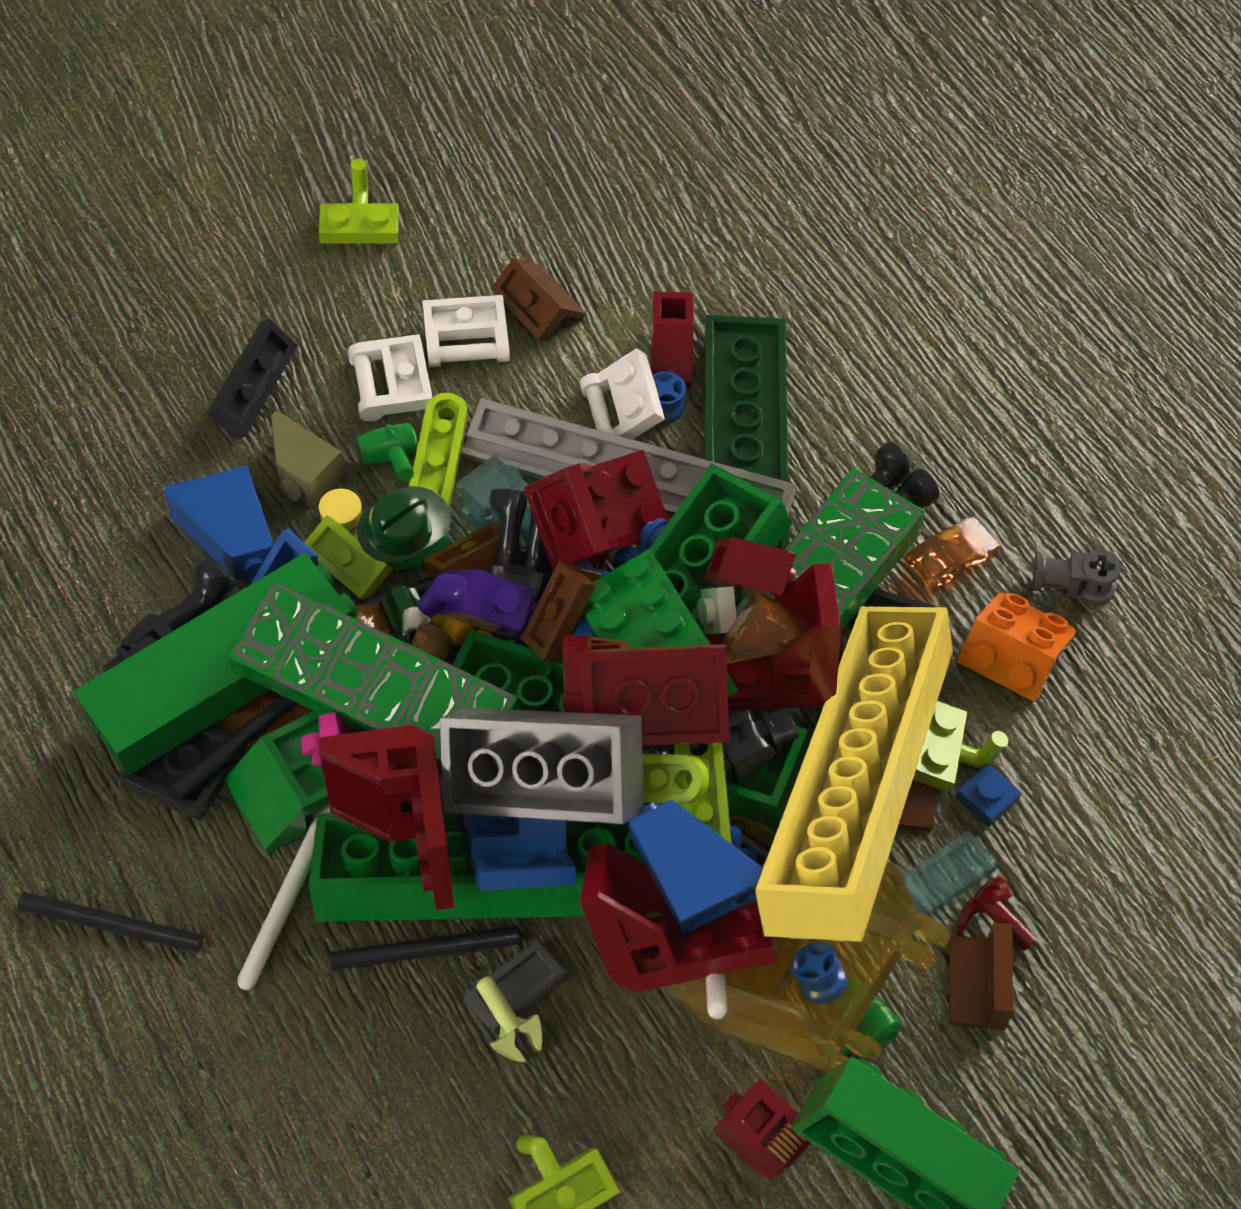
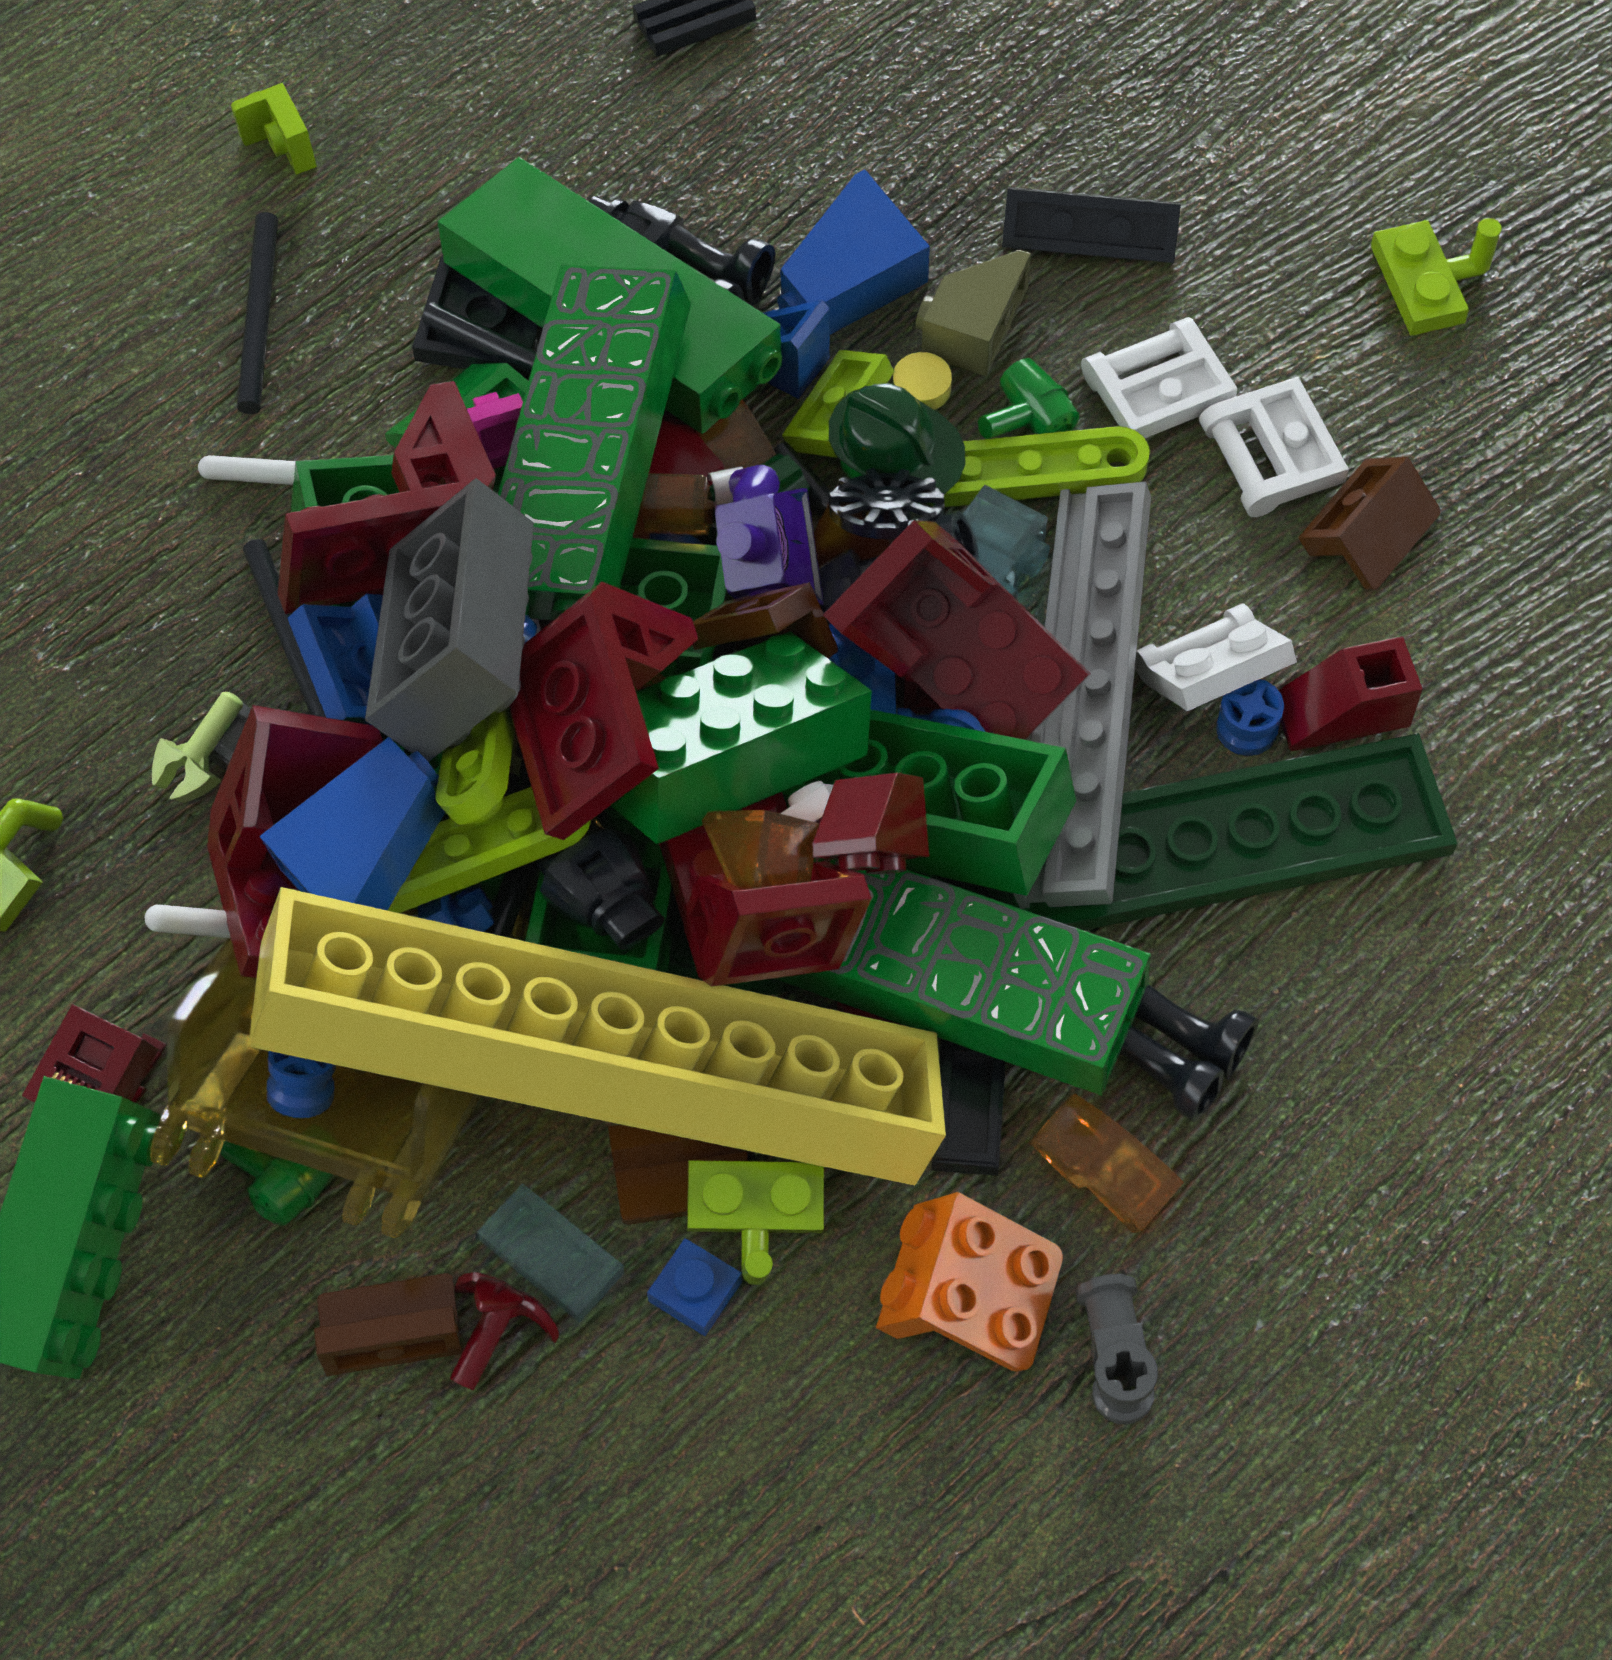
camera: 80 degrees right, 5 degrees up
none -> black wheel [829,468,945,539]

